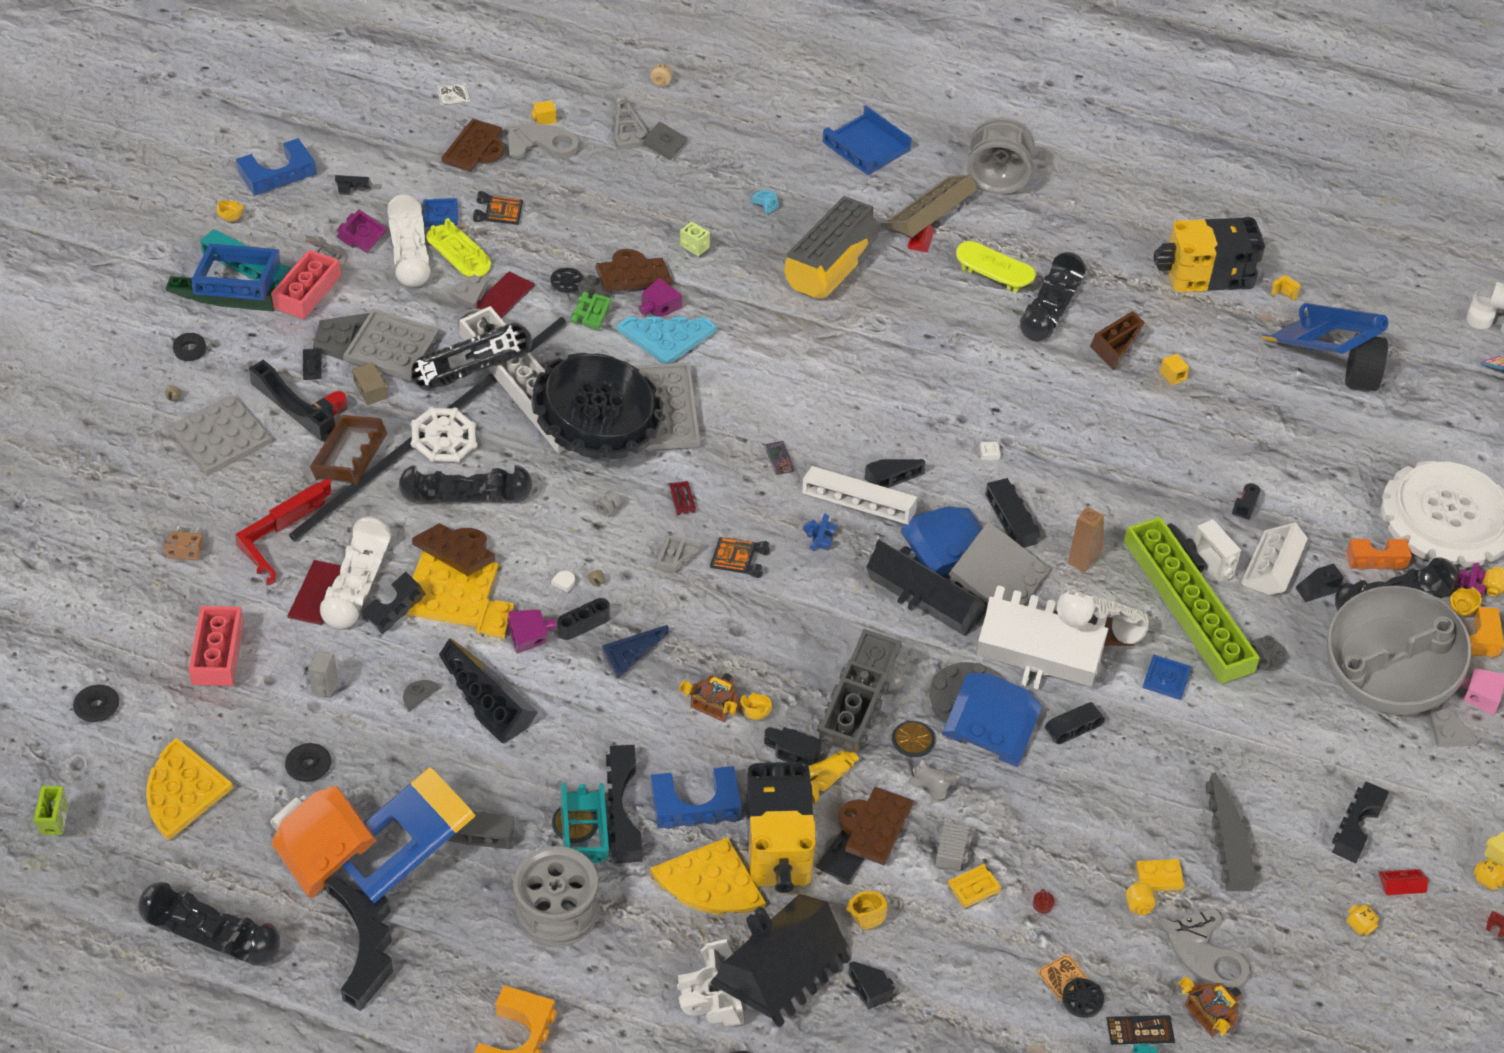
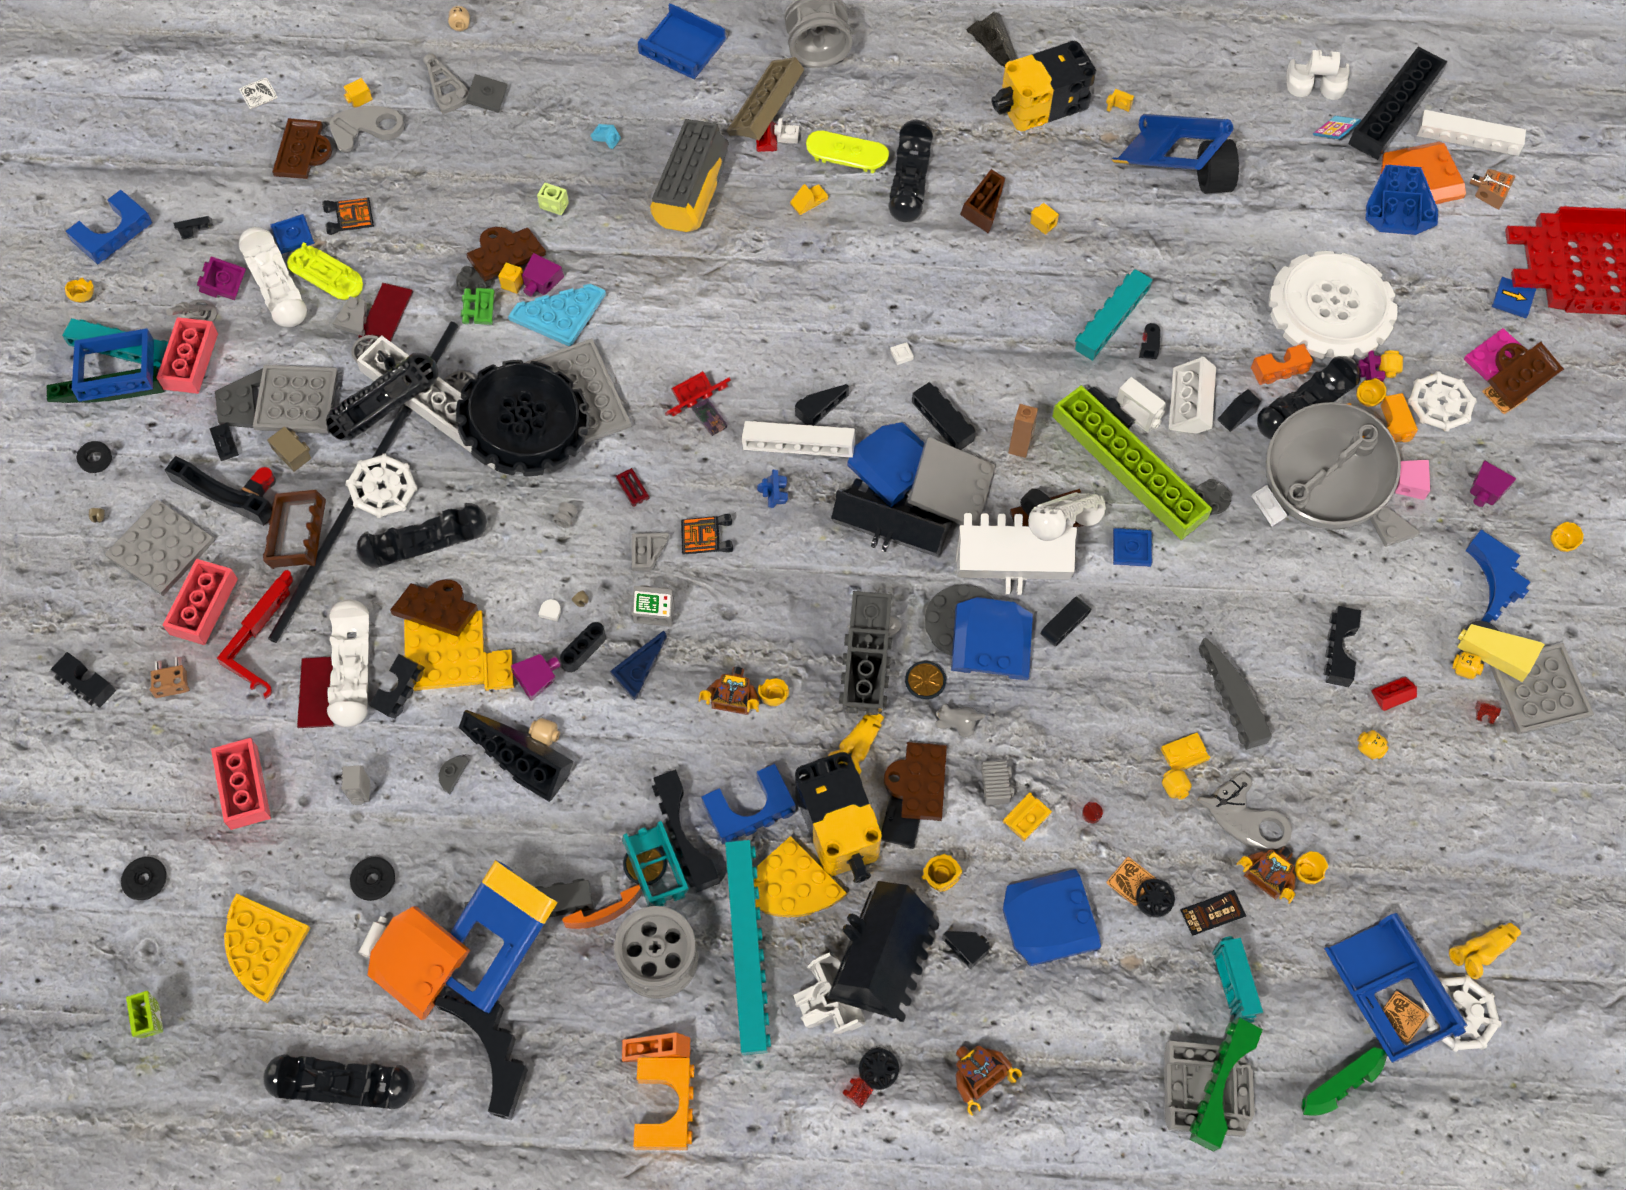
camera: 15 degrees left, 15 degrees up
black wheel [550,267,583,293] -> none
black hinge [764,727,822,766] -> none
none -> black arch [50,652,116,708]
none -> coral brick [163,559,238,645]
none -> yellow brick [498,263,524,294]
none -> tan head [529,718,560,746]
none -> orange slope [562,885,642,929]
none -> orange slope [622,1032,690,1062]
none -> slope [632,585,675,627]
none -> red bracket [665,371,731,417]
none -> teal brick [725,840,771,1056]
none -> white bracket [774,119,799,144]
none -> yellow slope [790,184,828,215]
none -> clear smoke wedge [966,12,1018,68]
none -> blue wedge [1002,869,1101,966]
none -> teal brick [1075,269,1153,361]
none -> hinge [1251,485,1288,526]
none -> yellow hair [1294,851,1328,885]

